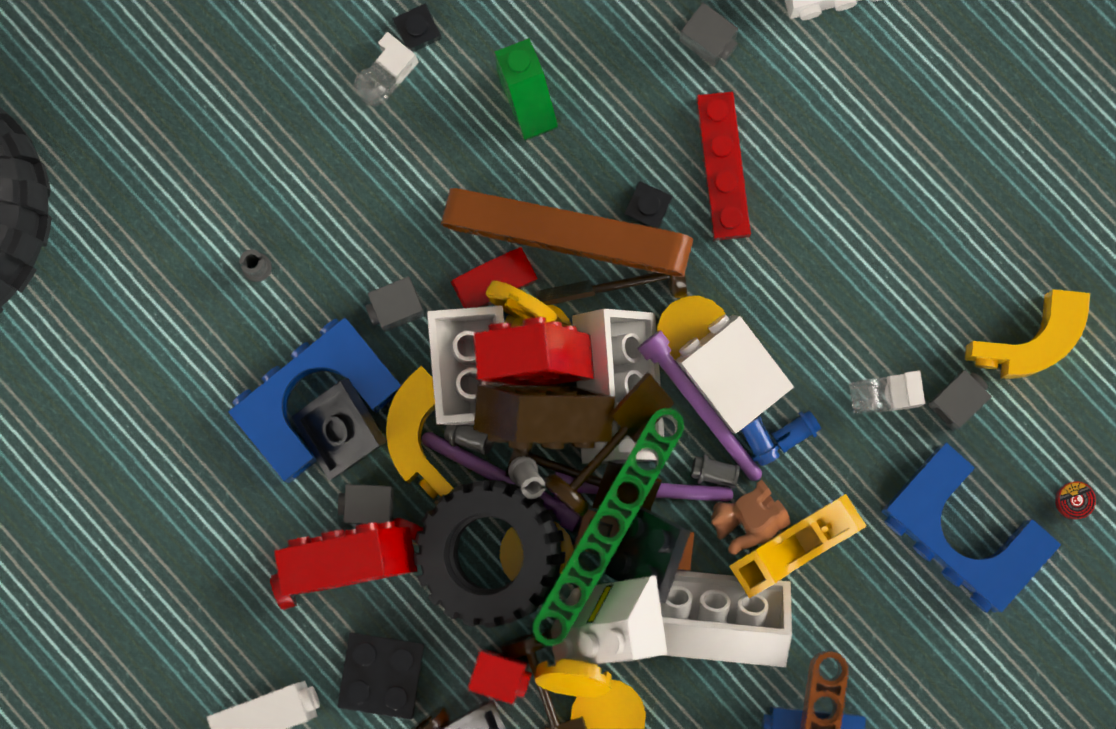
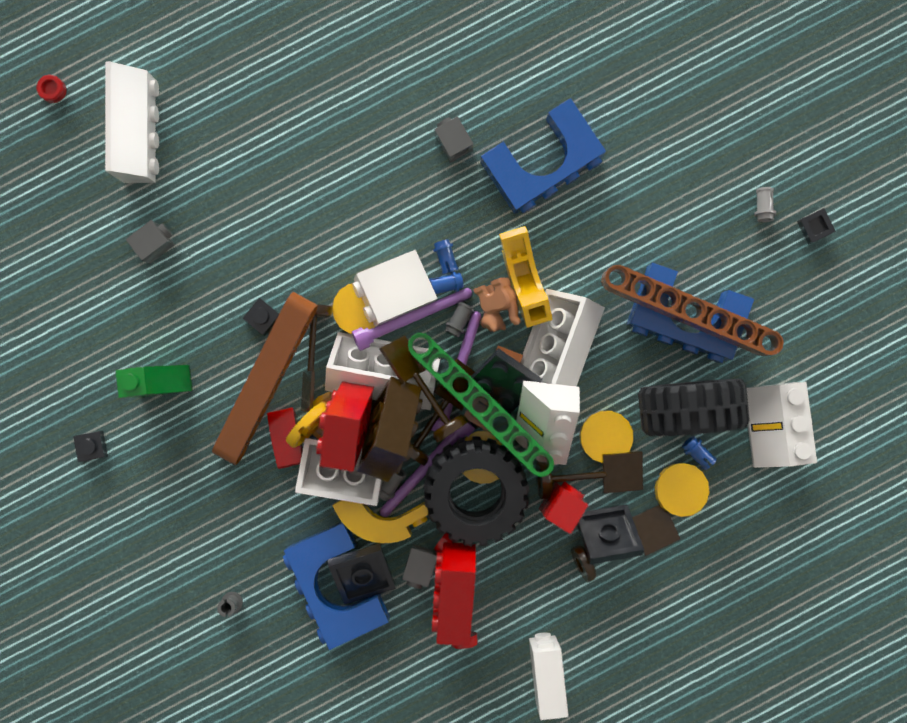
camera: 80 degrees left, 5 degrees up
black plate [337,632,425,720] -> none
leg [354,32,419,106] -> none
dark grey brick [365,276,426,332] -> none
light grey pin [508,456,545,499] -> none
yellow tile [535,659,612,697] -> none
red plate [696,91,751,241] -> none
leg [849,370,925,414] -> none
yellow arch [965,289,1090,379] -> none
tile [1055,481,1096,519] -> none

